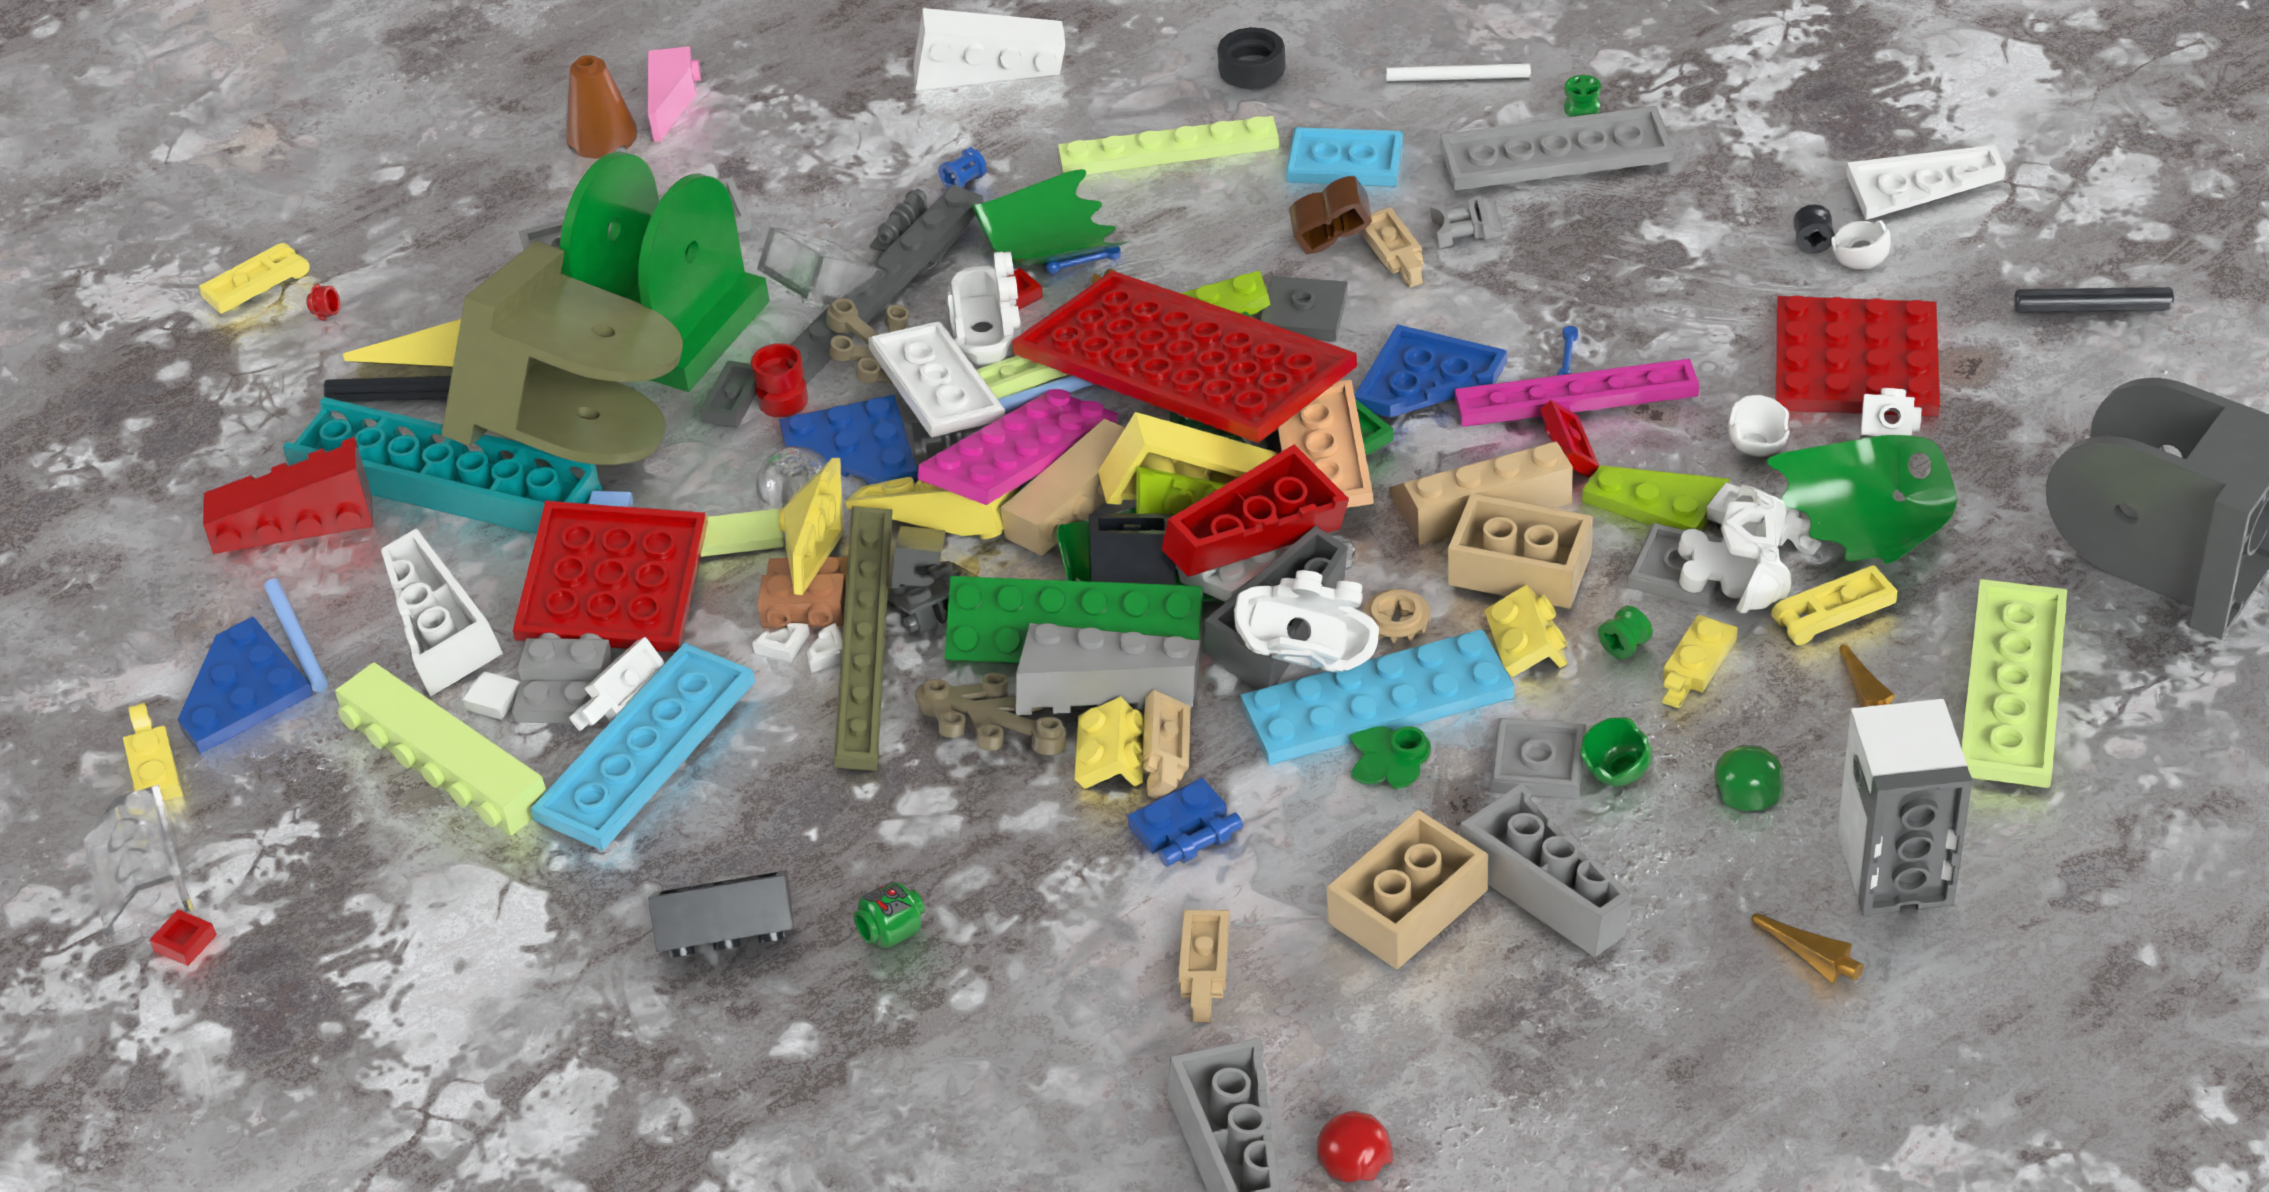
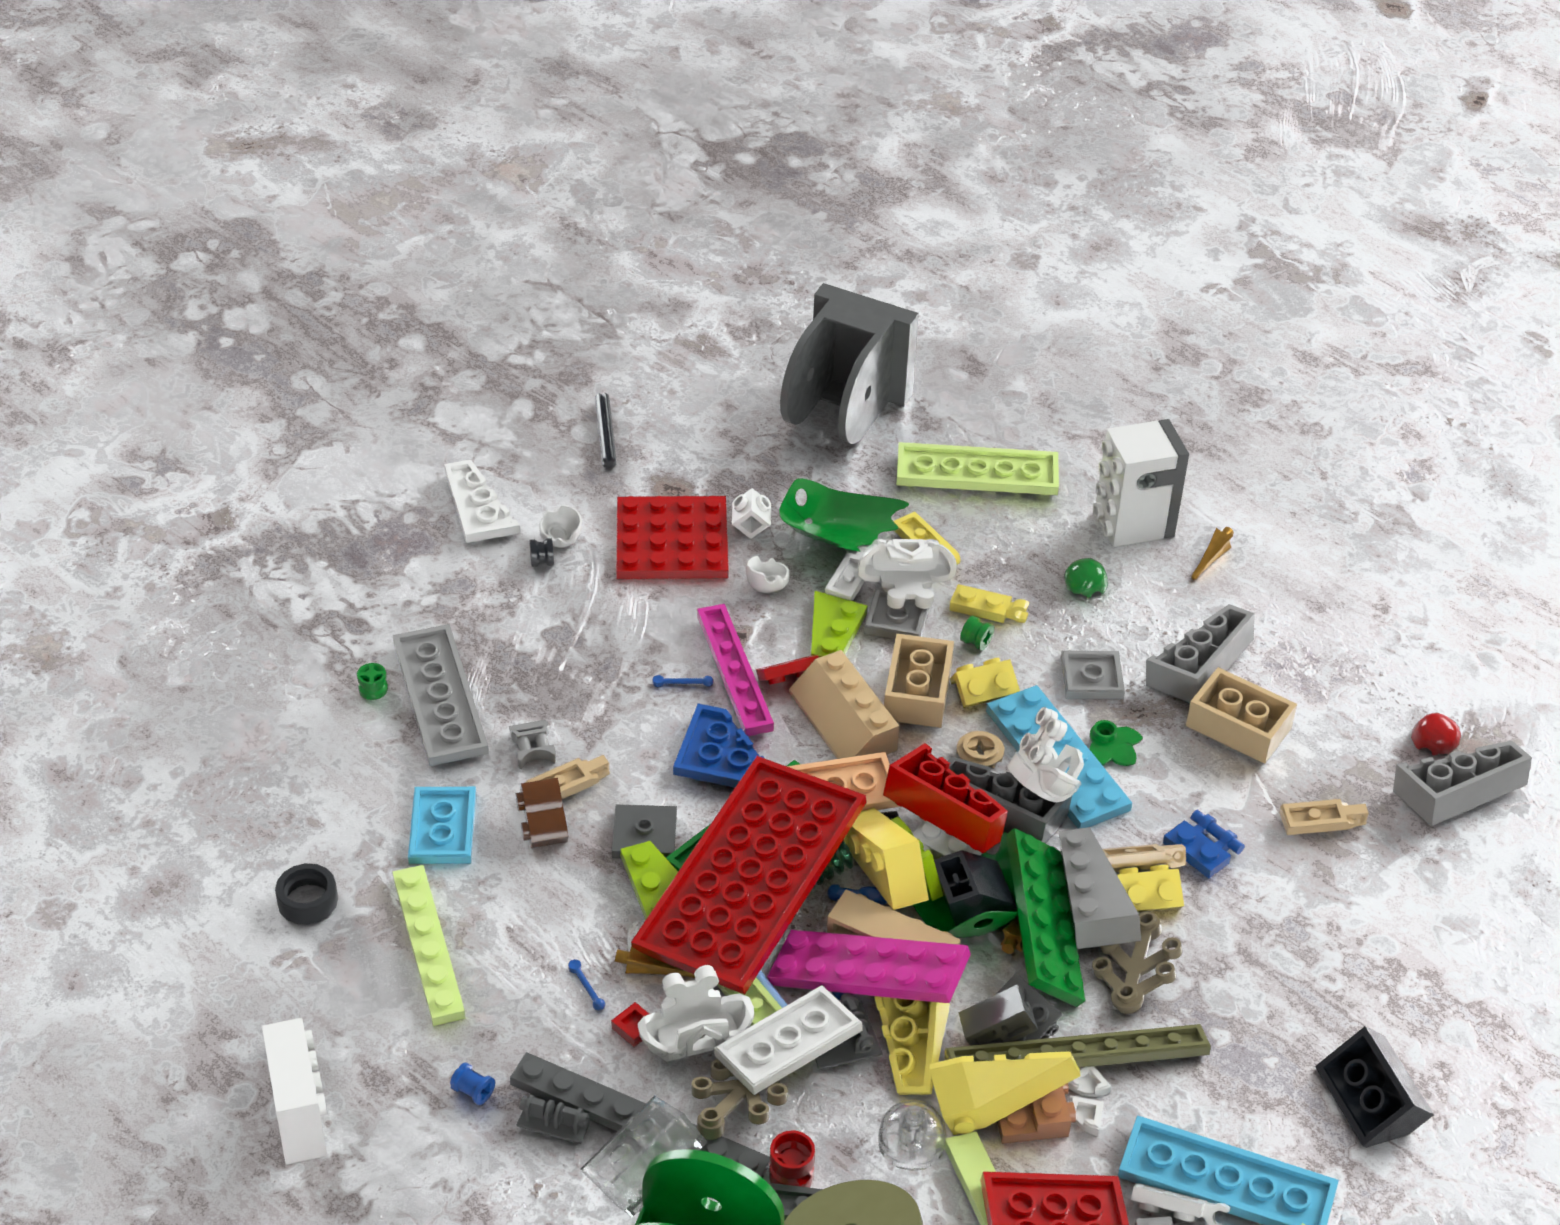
camera: 105 degrees left, 0 degrees up
blue plate [779,395,919,485] -> none
green head [854,881,925,949] -> none
green piece [970,169,1129,266] -> none
white bar [1386,64,1530,82] -> none
green hair [1580,717,1652,787] -> none
pearl gold piece [1839,644,1895,707] -> none

